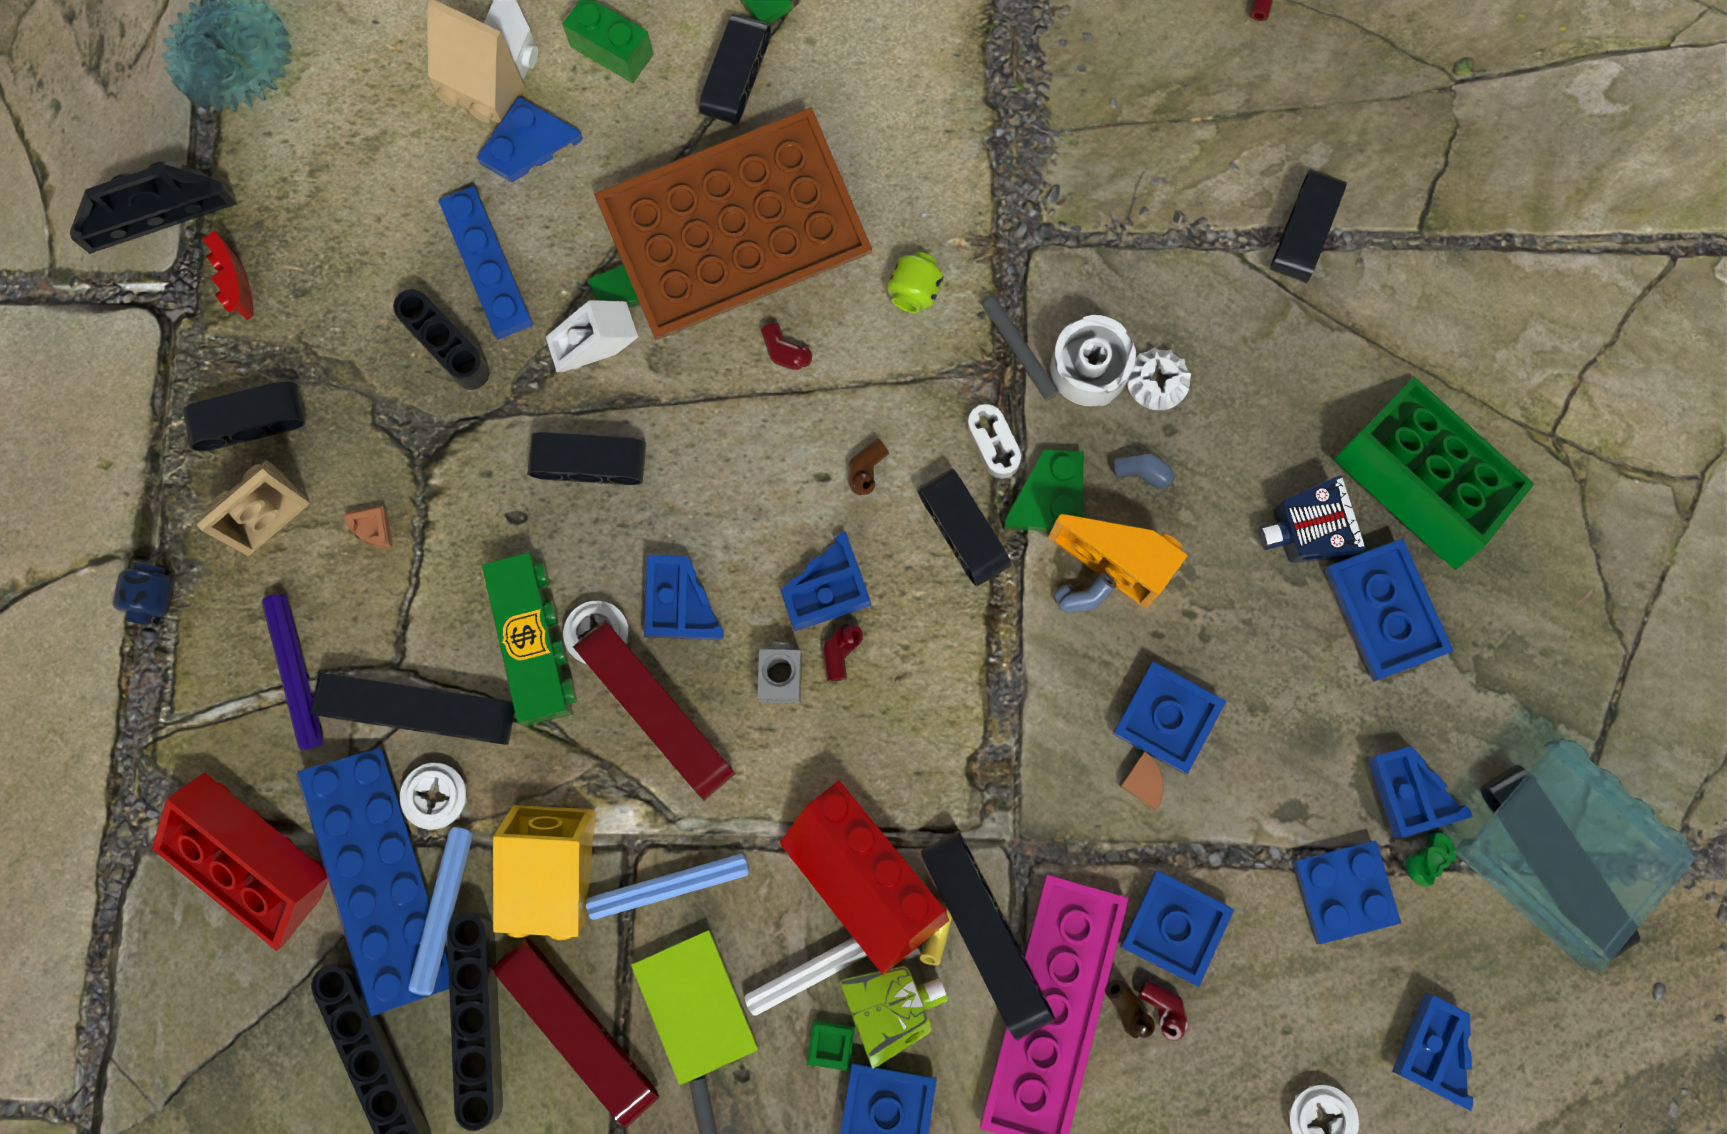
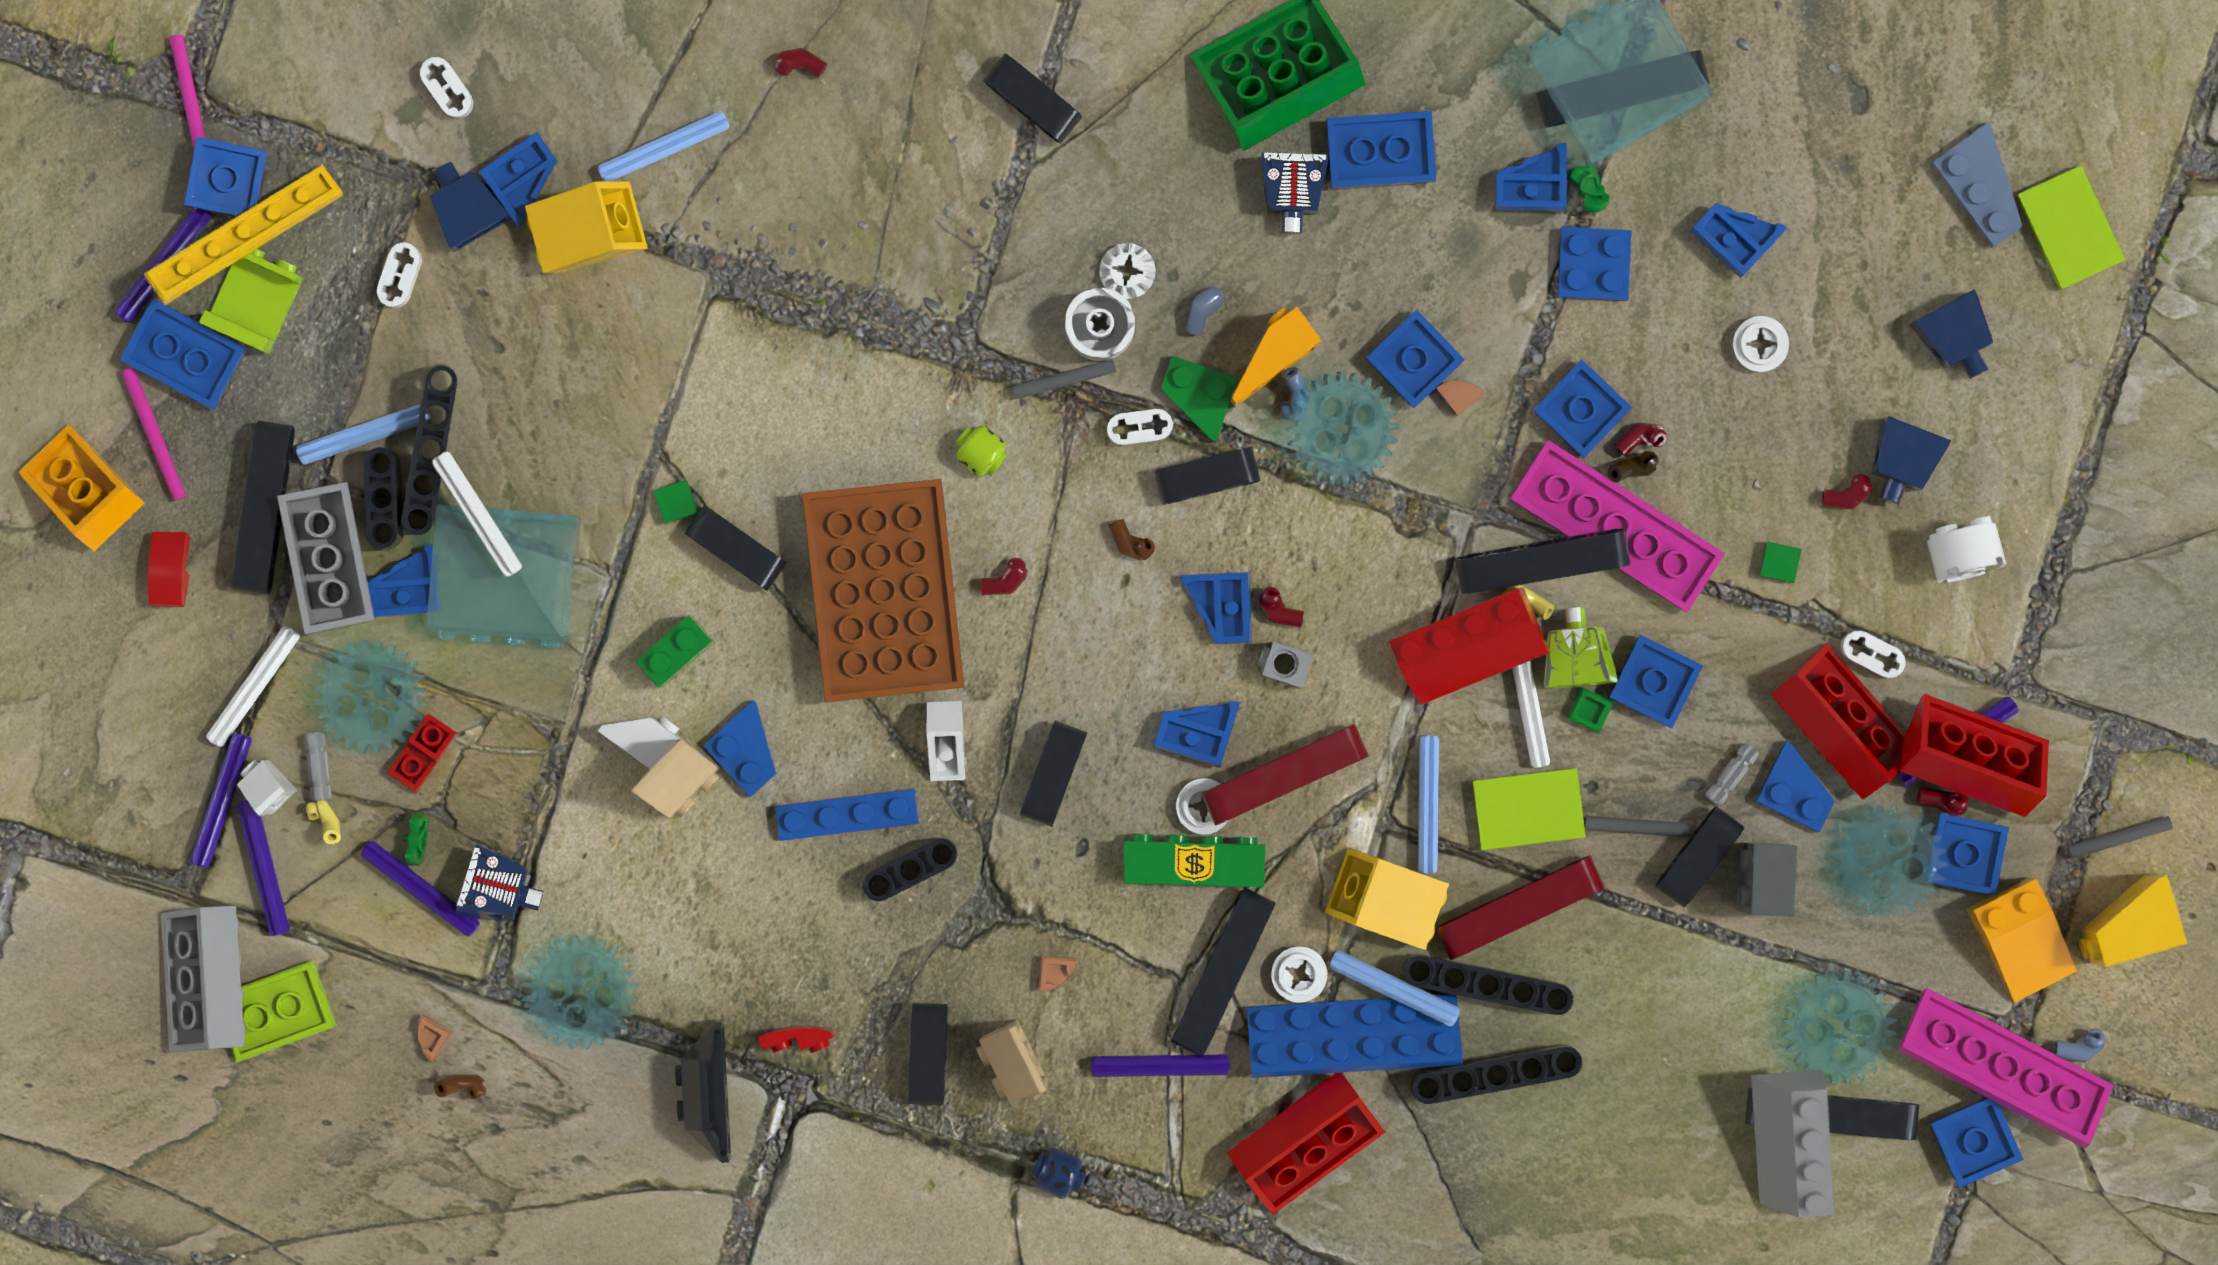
camera: 75 degrees left, 10 degrees up
green tile [588,265,640,308] -> none
none -> clear light blue gear [1285,371,1399,485]

